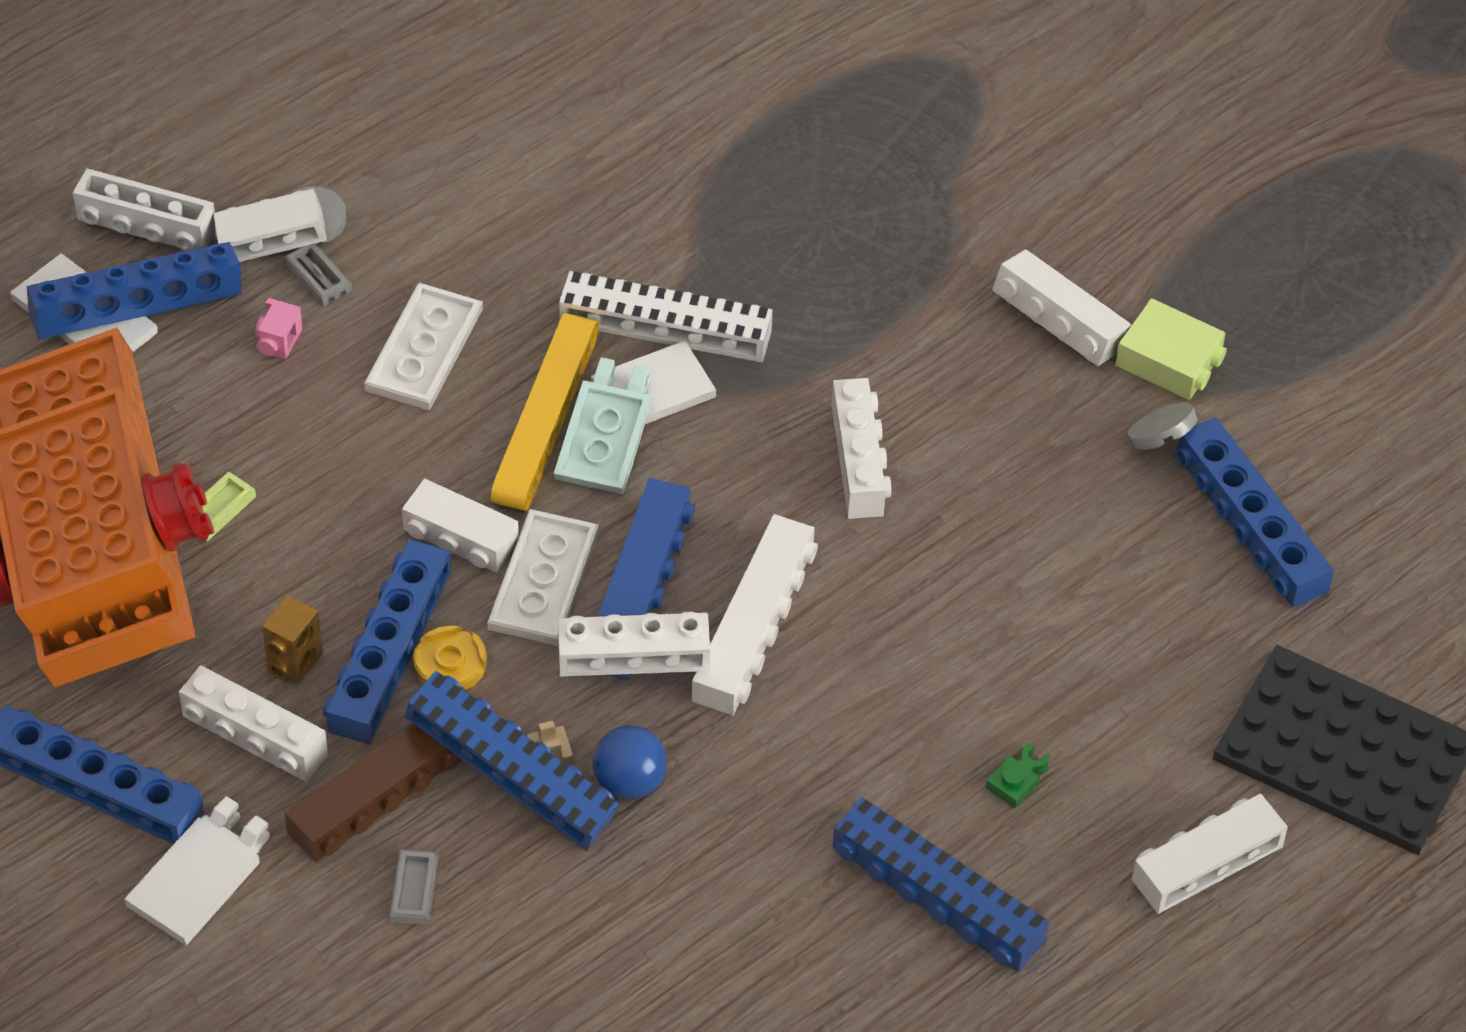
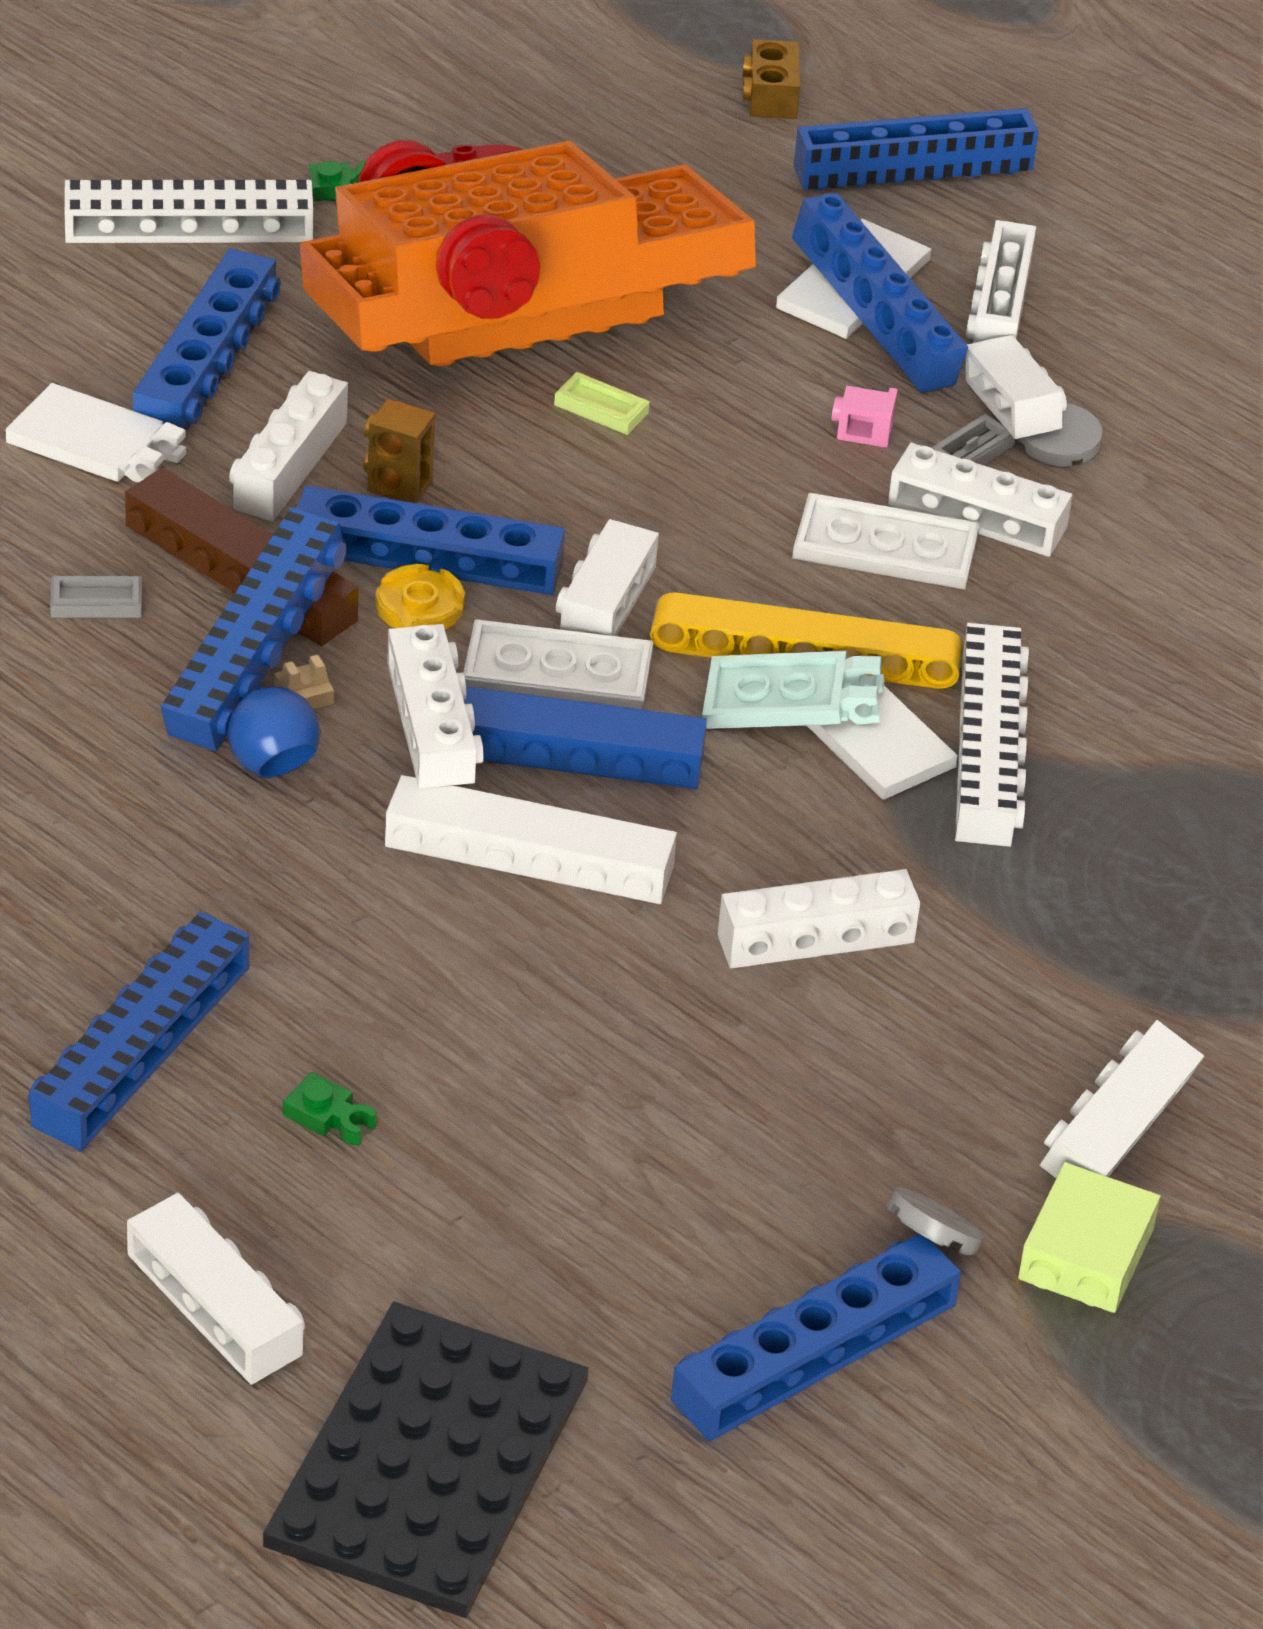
camera: 80 degrees right, 10 degrees down
none -> white brick [888,443,1073,557]

